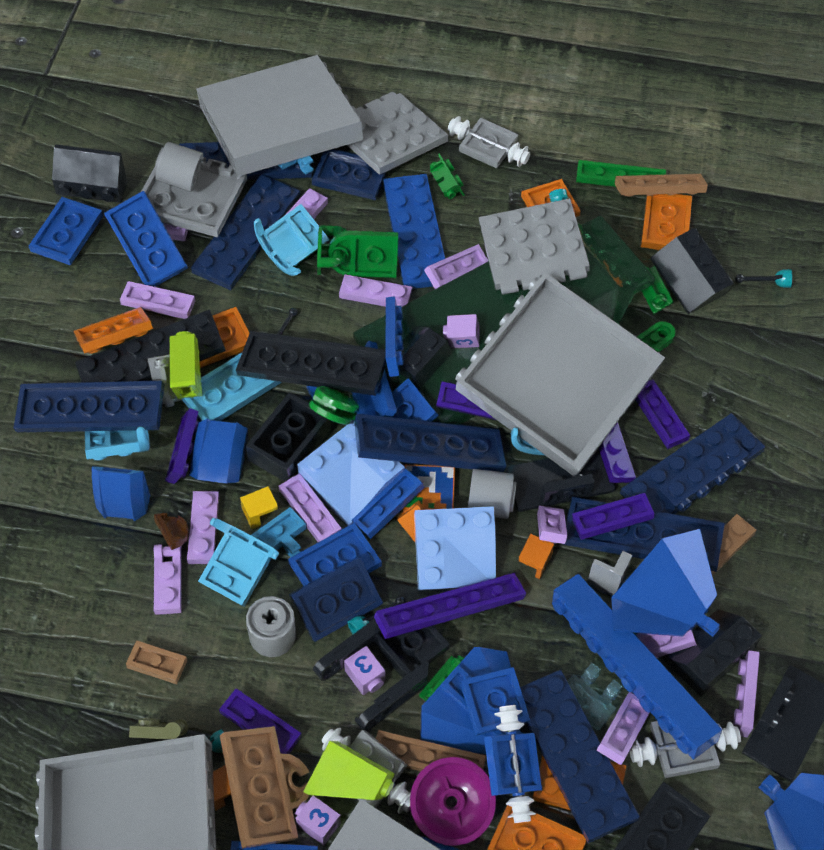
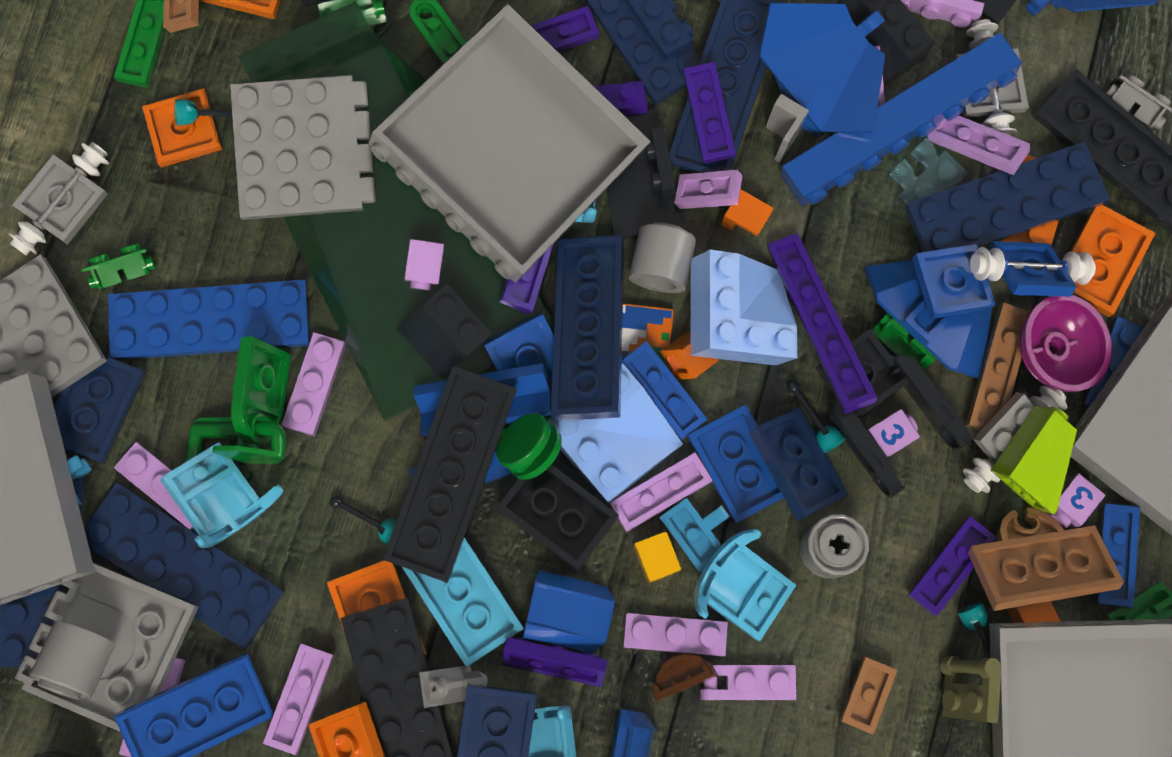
camera: 90 degrees left, 20 degrees up
lime slope [170,331,202,399] -> none
blue plate [385,296,403,377] -> none
lavender plate [424,244,489,290] -> none

